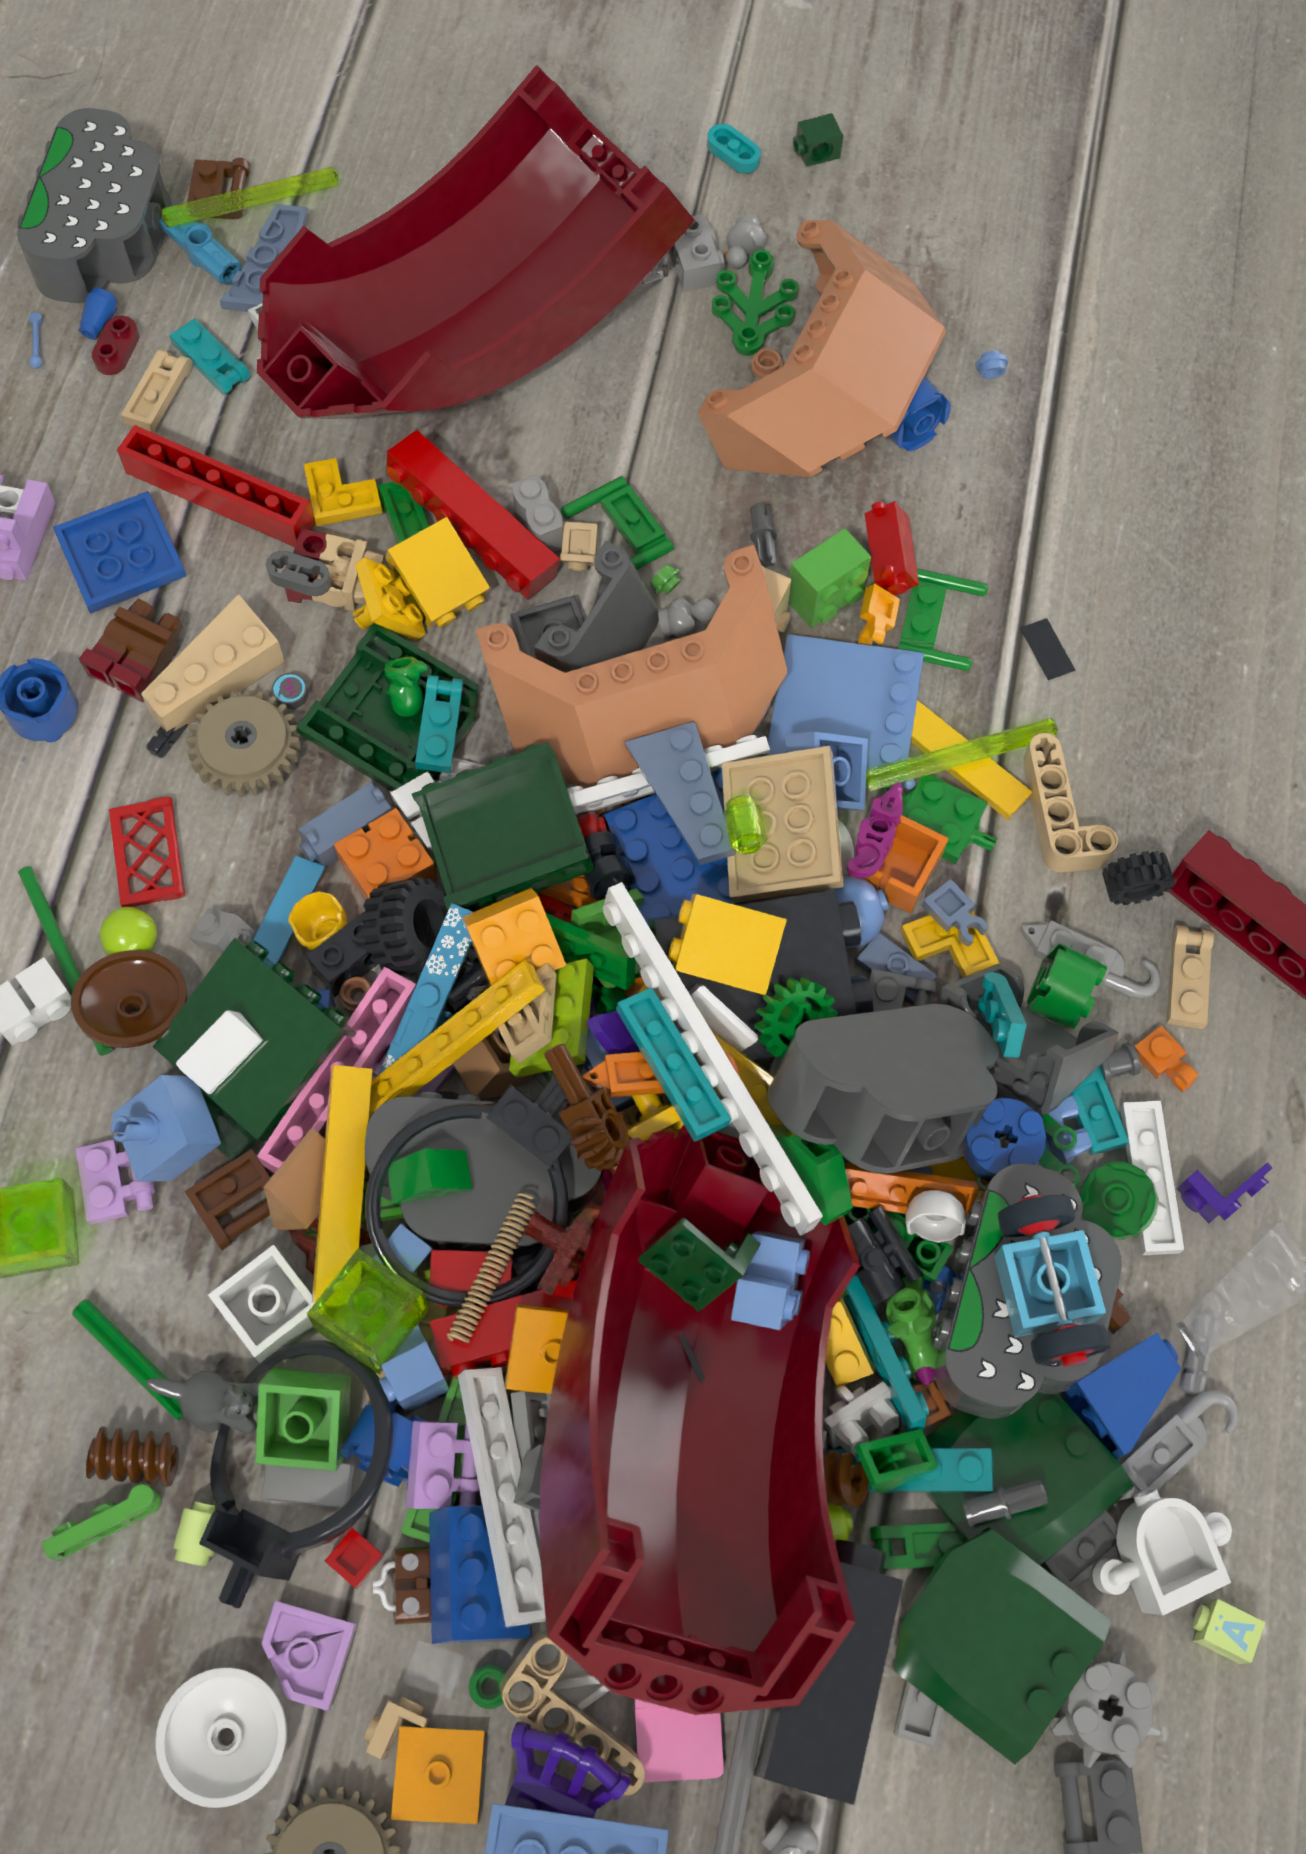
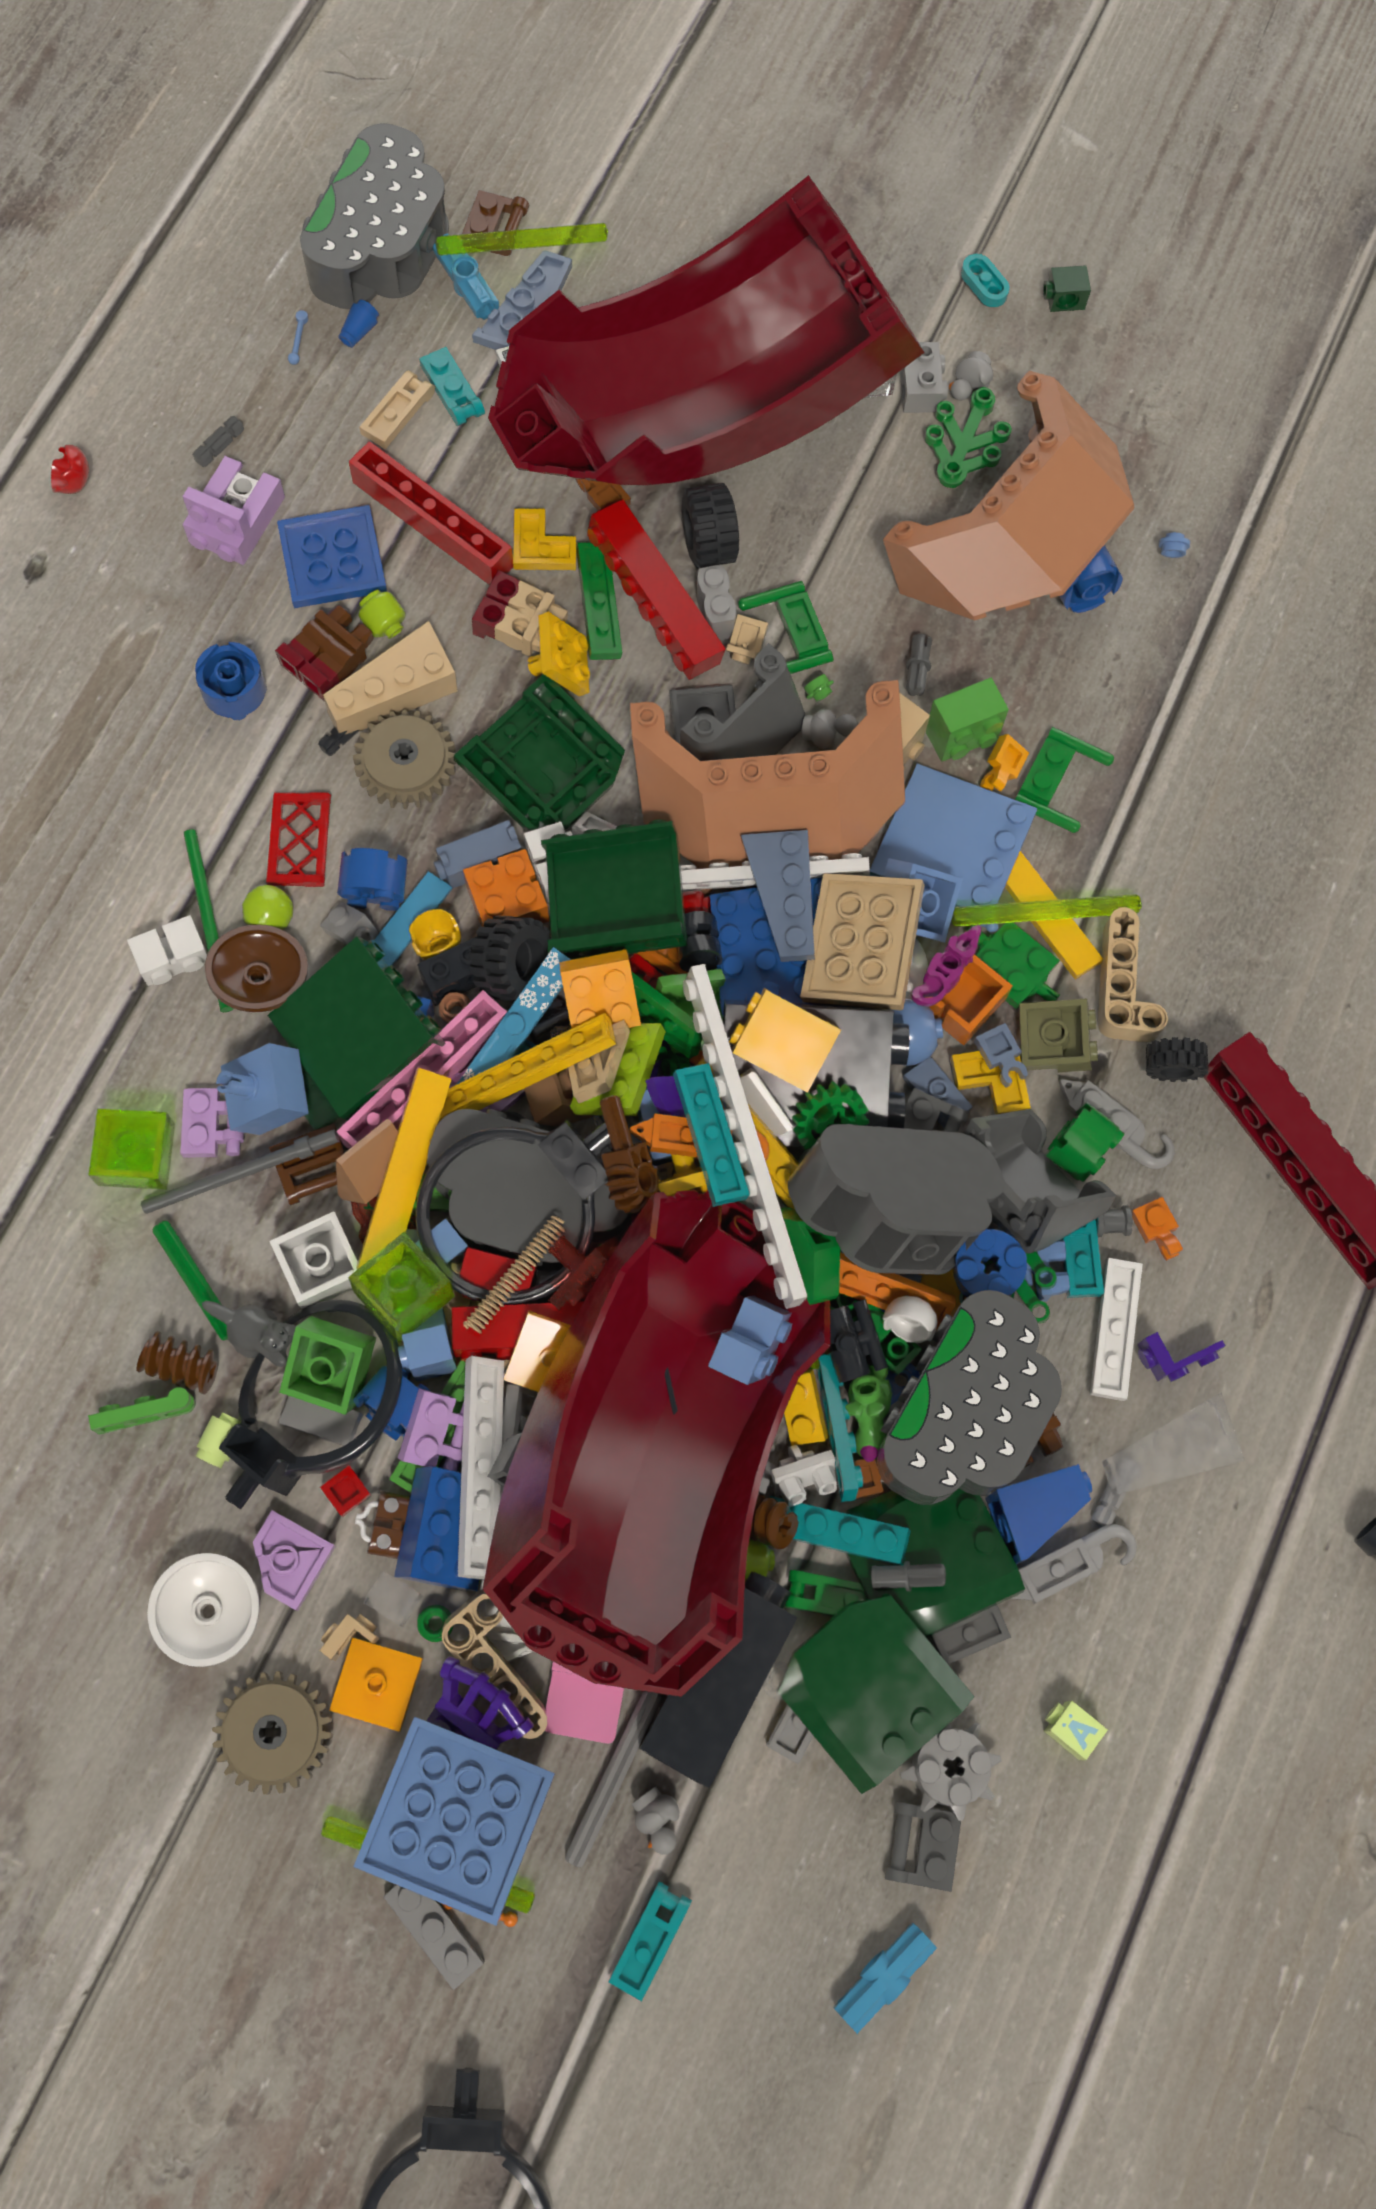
camera: 10 degrees right, 5 degrees up
dark red plate [92,316,139,375] -> none
white slope [176,1010,263,1094] -> none
dark grey beam [266,551,332,597] -> none
dark grey tile [272,673,308,709] -> none
green animal [384,657,428,717] -> none
yellow panel [385,517,490,628] -> none
green slope [388,1149,473,1205] -> none
teal plate [415,675,463,773] -> none
dark green bracket [638,1218,761,1312] -> none
clear neon green brick [724,795,767,854] -> none
nougat plate [751,348,783,379] -> none
green slope [855,1429,938,1494] -> none
red brick [864,501,919,595] -> none
teal plate [977,972,1027,1058] -> none
brick [994,1194,1110,1367] -> none
black sticker [1020,618,1076,680] -> none
green tile [1079,1161,1159,1240] -> none
white piece [1092,1488,1232,1616] -> none
tan plate [1167,925,1214,1029] -> none
none -> dark grey bar [141,1129,339,1214]
none -> blue brick [337,848,408,911]
none -> lime head [358,590,406,639]
none -> dark orange plate [575,478,631,511]
none -> black tyre [682,483,739,569]
none -> olive plate [1019,998,1098,1073]

